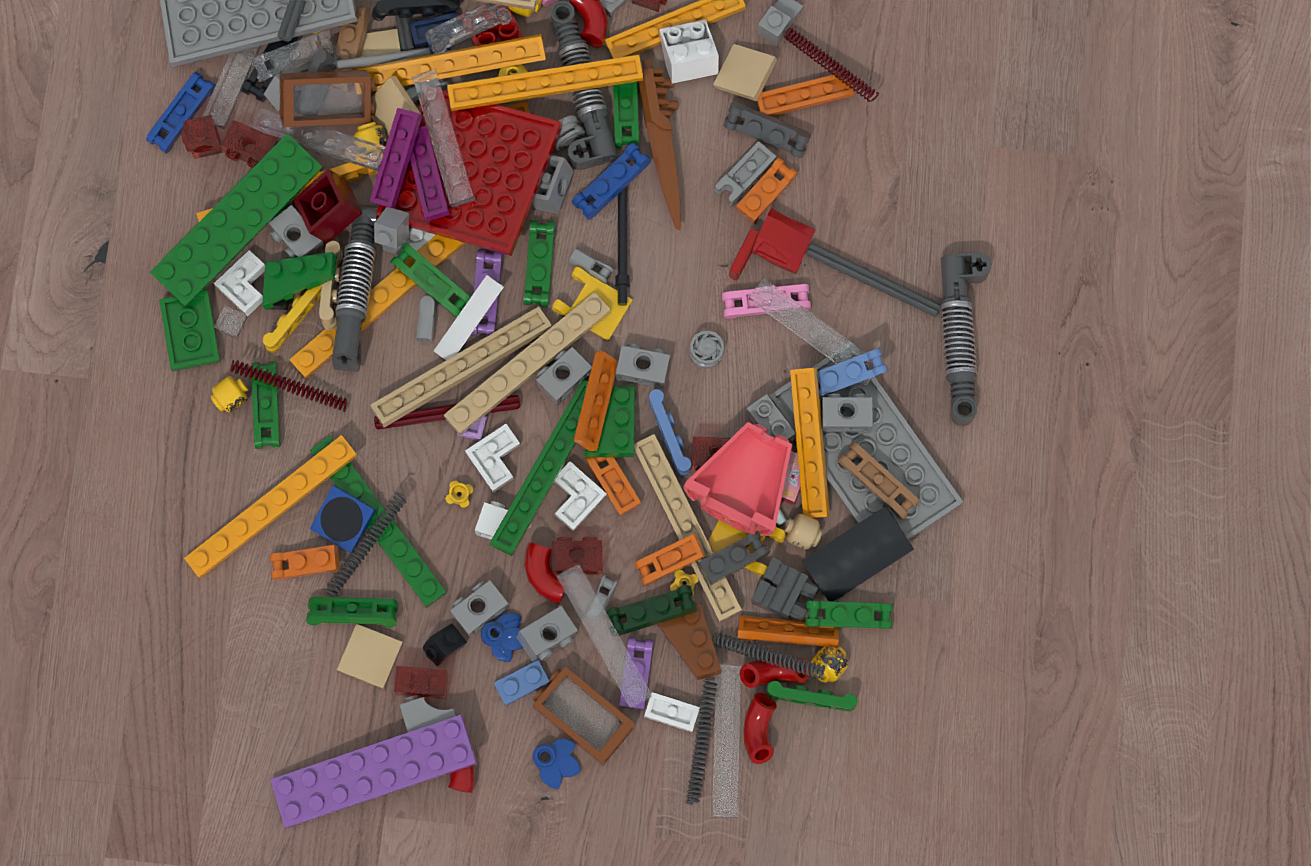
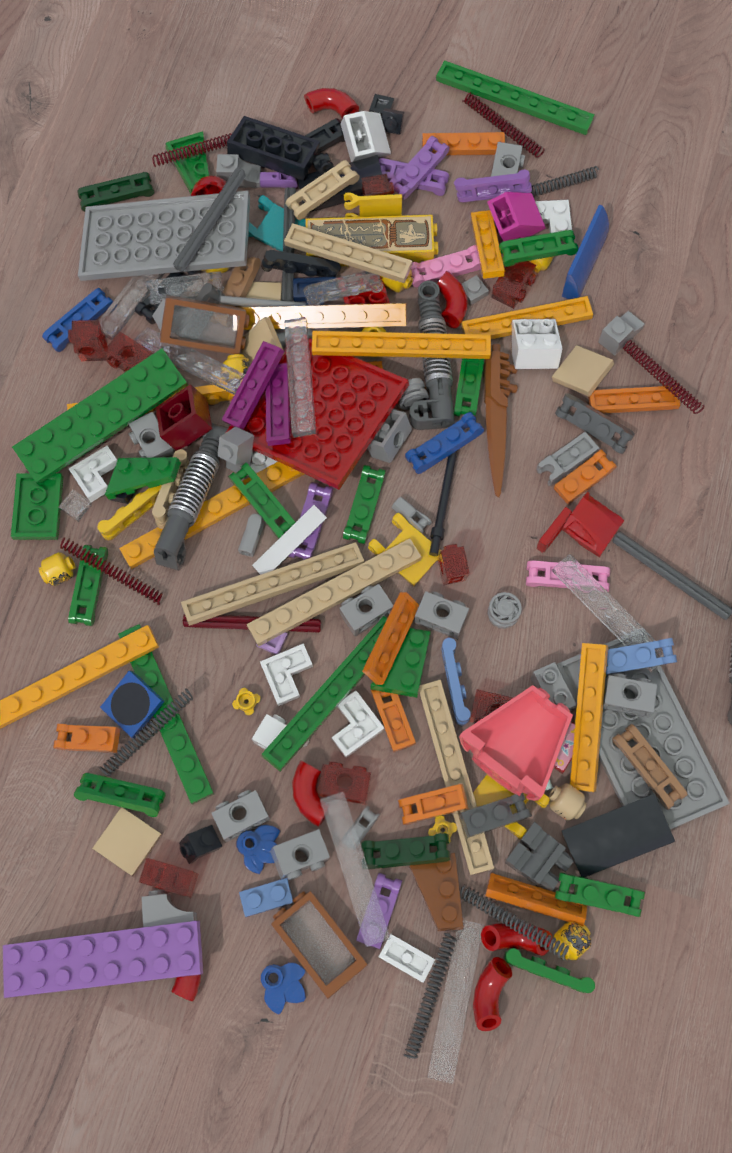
camera: 15 degrees right, 5 degrees down
none -> clear red brick [437,544,470,586]

